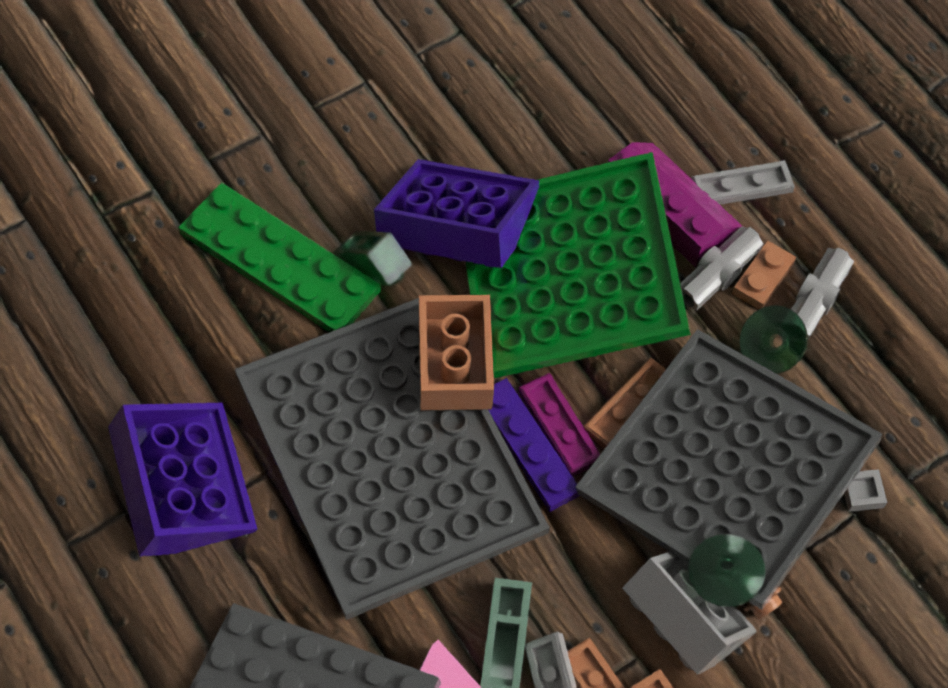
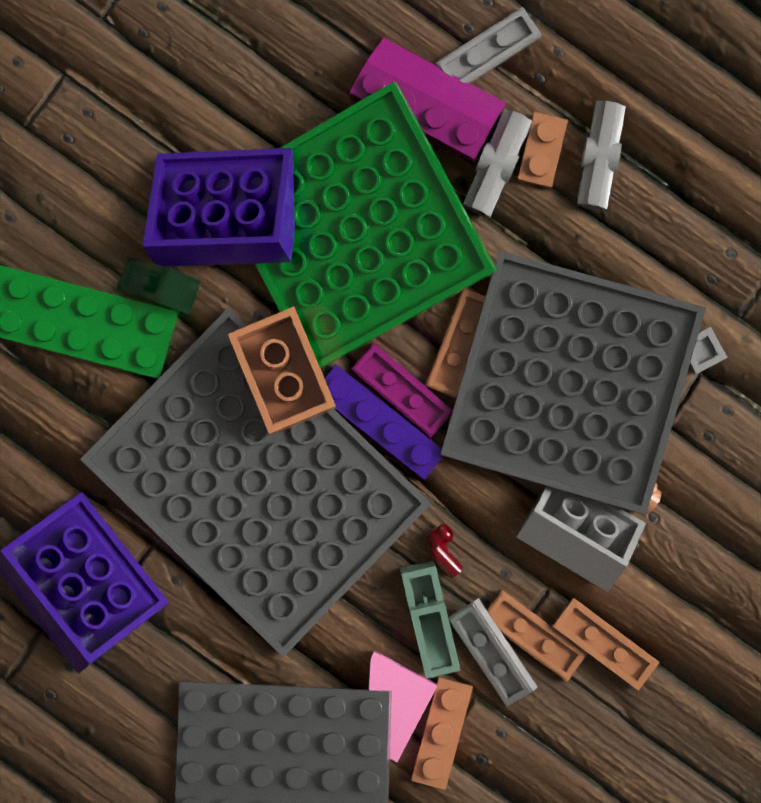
camera: 20 degrees left, 25 degrees up
clear green dish [688,534,765,607] -> none
clear green dish [740,305,808,374] -> none
none -> dark red arm [429,524,463,578]

